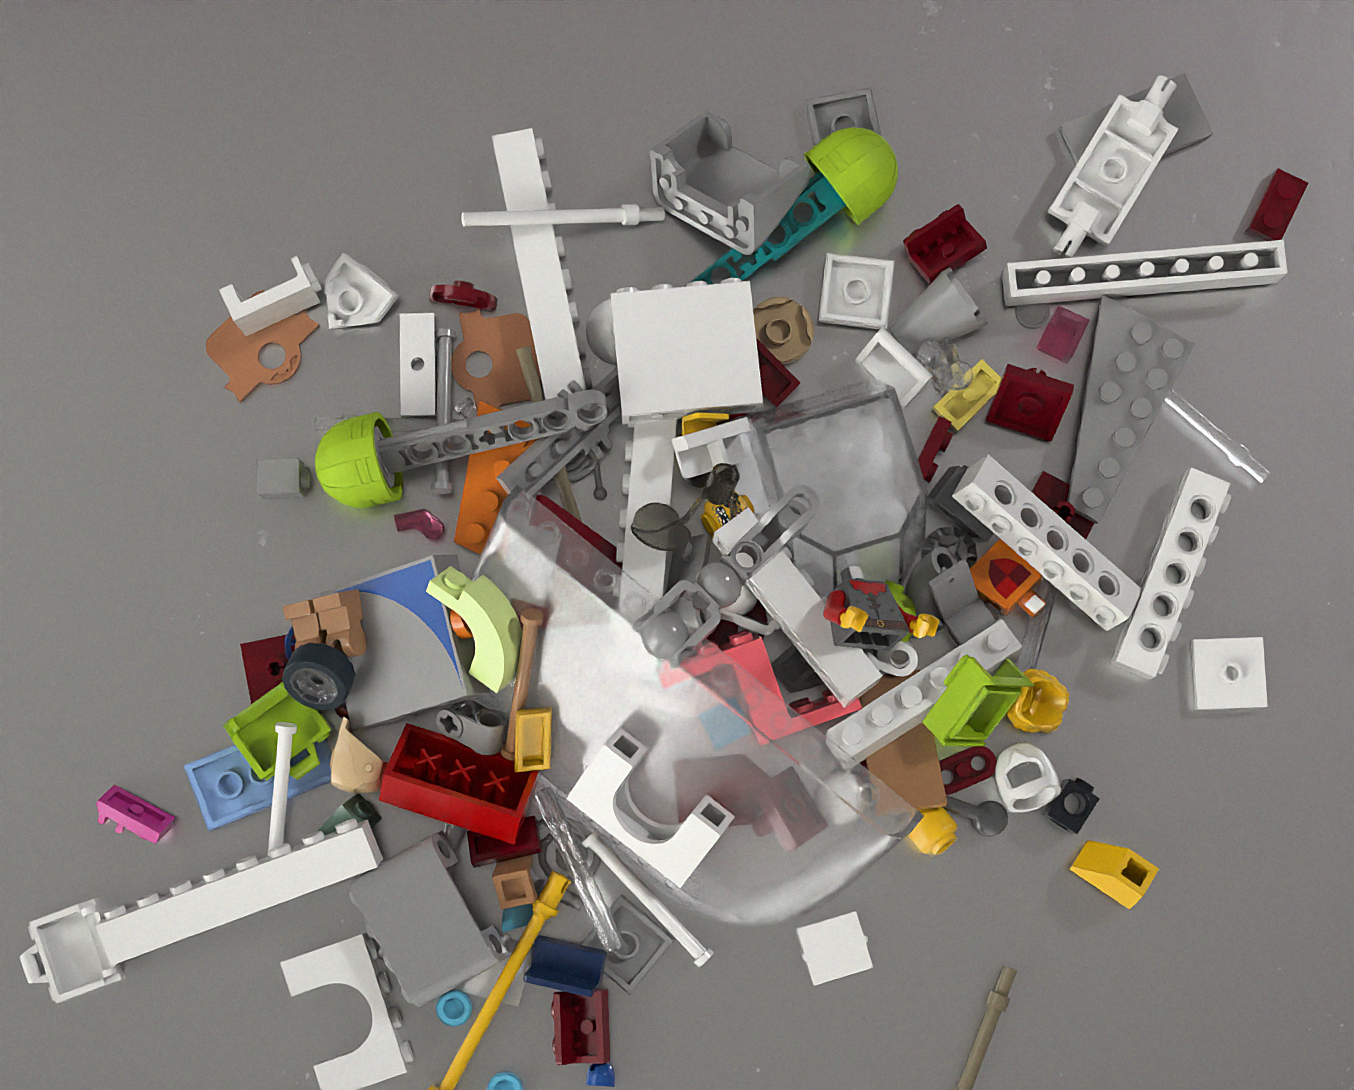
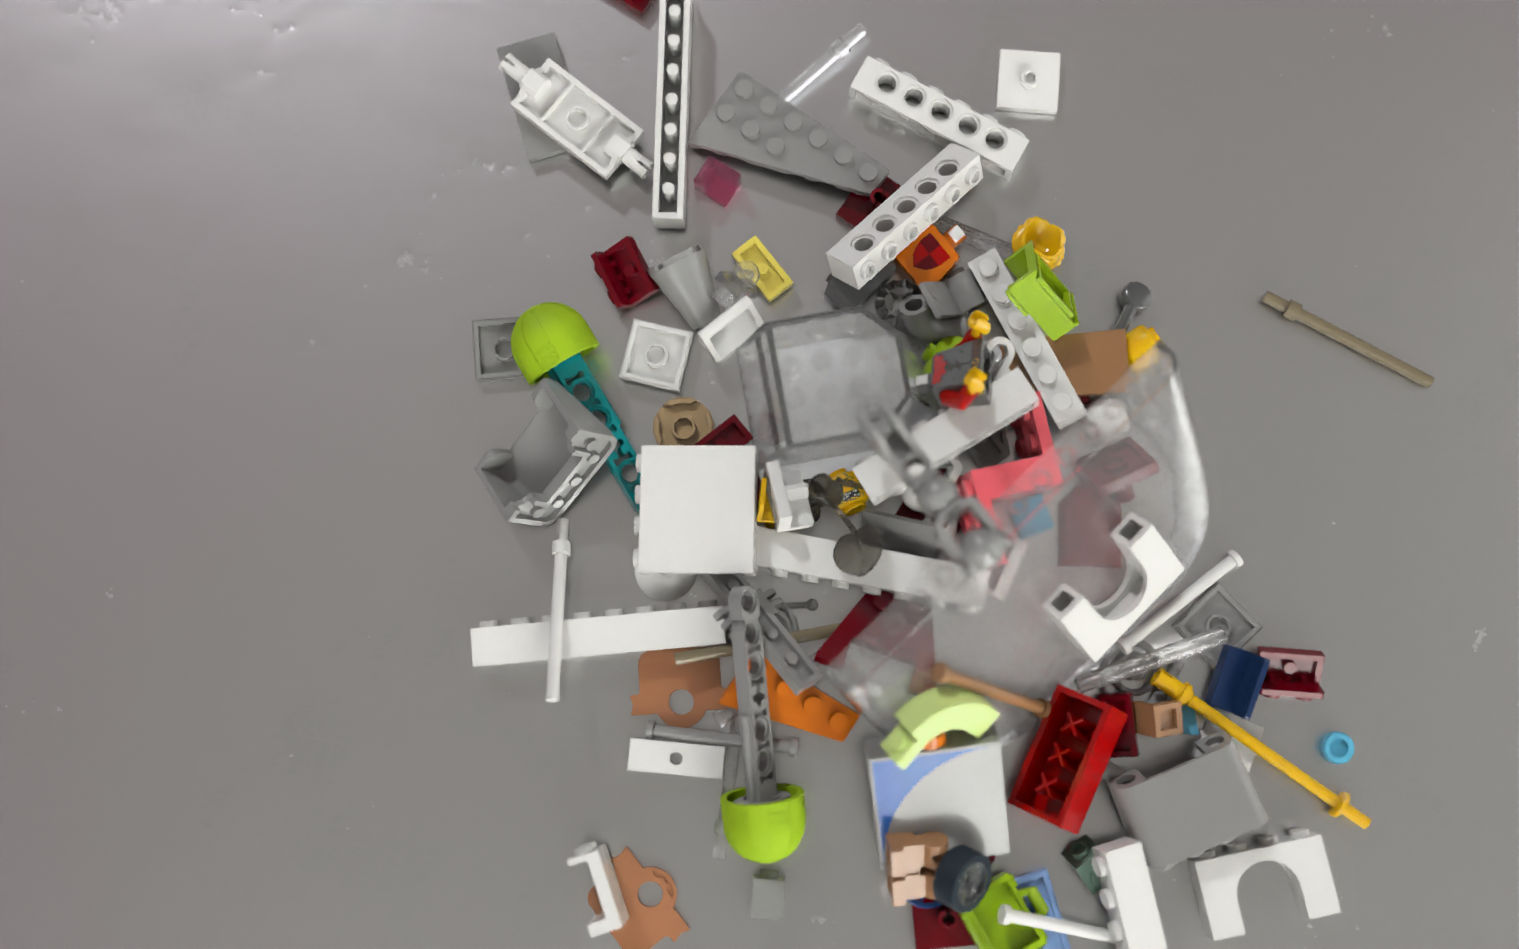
camera: 75 degrees left, 0 degrees up
white plate [323,253,399,329] -> none
tan helmet [329,716,388,794] -> none
clear pink arm [394,509,445,541] -> none
dark red plate [429,280,498,312] -> none
light grey piece [436,698,506,755] -> none
medium azure tile [436,990,473,1027] -> none
yellow tile [514,707,552,772] -> none
blue hinge [586,1063,615,1087] -> none
white piece [797,911,873,986] -> none
dark red plate [906,416,953,489] -> none
dark red plate [939,746,997,795] -> none
dark red tile [986,363,1074,442] -> none
white piece [995,742,1061,813] -> none
light grey piece [1015,303,1050,329] -> none
black brick [1042,777,1100,834] -> none
yellow slope [1070,840,1159,909] -> none

